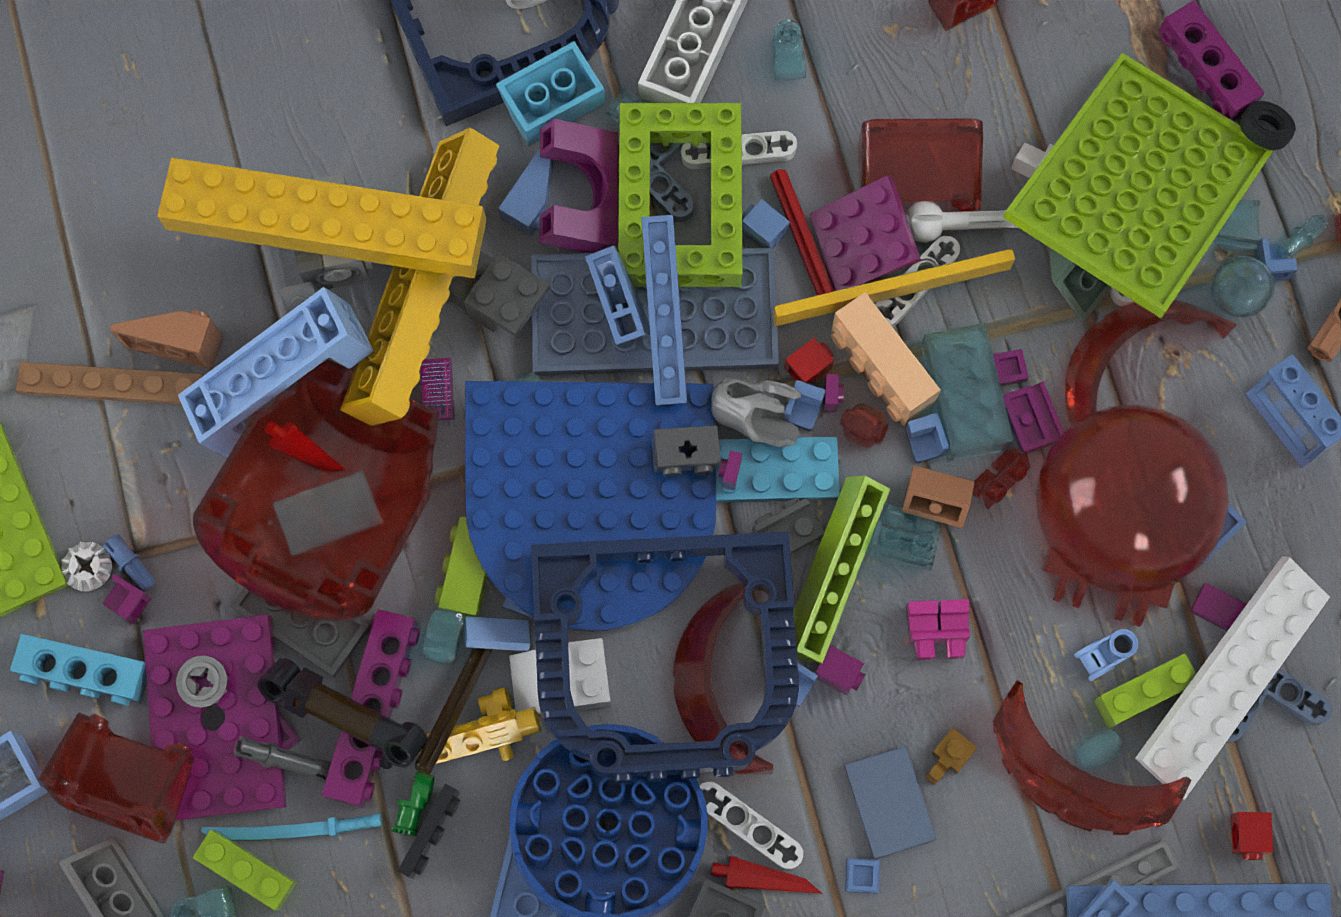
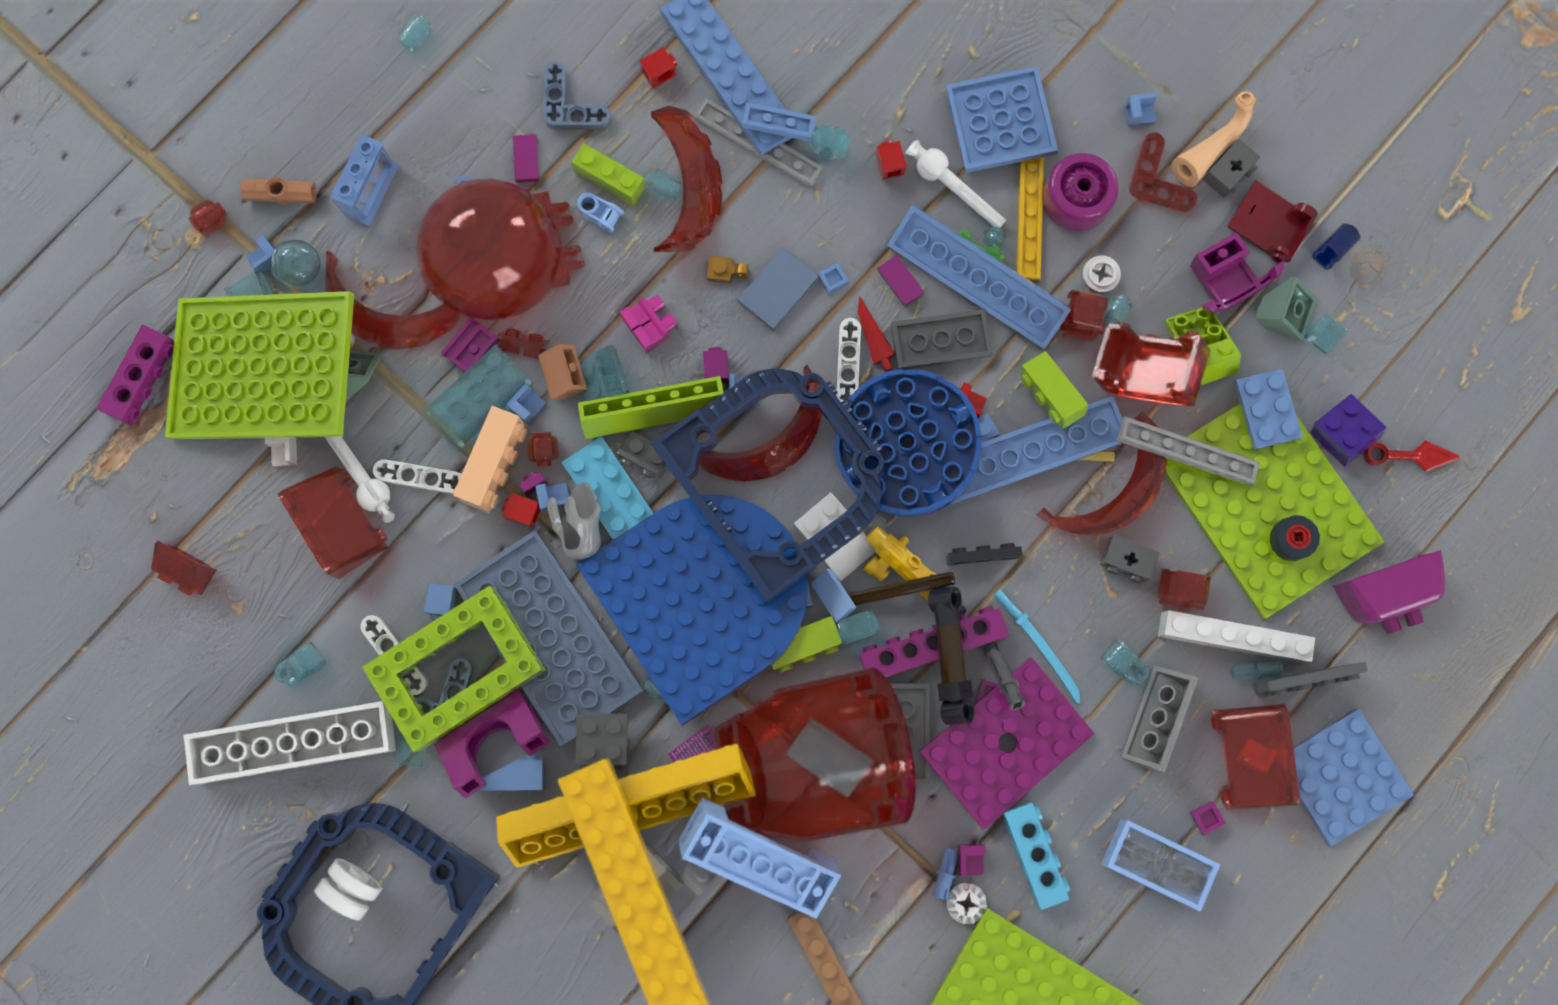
camera: 125 degrees left, 5 degrees up
clear red windscreen [38,713,195,844] -> none
nougat slope [109,310,223,370] -> none
light grey gear [176,656,229,708] -> none
lime brick [192,829,298,911] -> none
red bar [265,422,346,471] -> none
green connector [390,772,435,837] -> none
medium azure slope [496,41,606,146] -> none
medium blue slope [585,246,650,345] -> none
medium blue plate [641,215,687,405] -> none
dark grey brick [651,426,721,477] -> none
magenta plate [718,450,742,490] -> none
red axle [770,169,834,295] -> none
yellow tile [773,249,1015,327] -> none
magenta plate [810,175,921,291] -> none
magenta plate [990,349,1029,387] -> none
white plate [1135,556,1330,800] -> none
black tyre [1240,101,1296,150] -> none
clear light blue axle [1276,214,1328,259] -> none

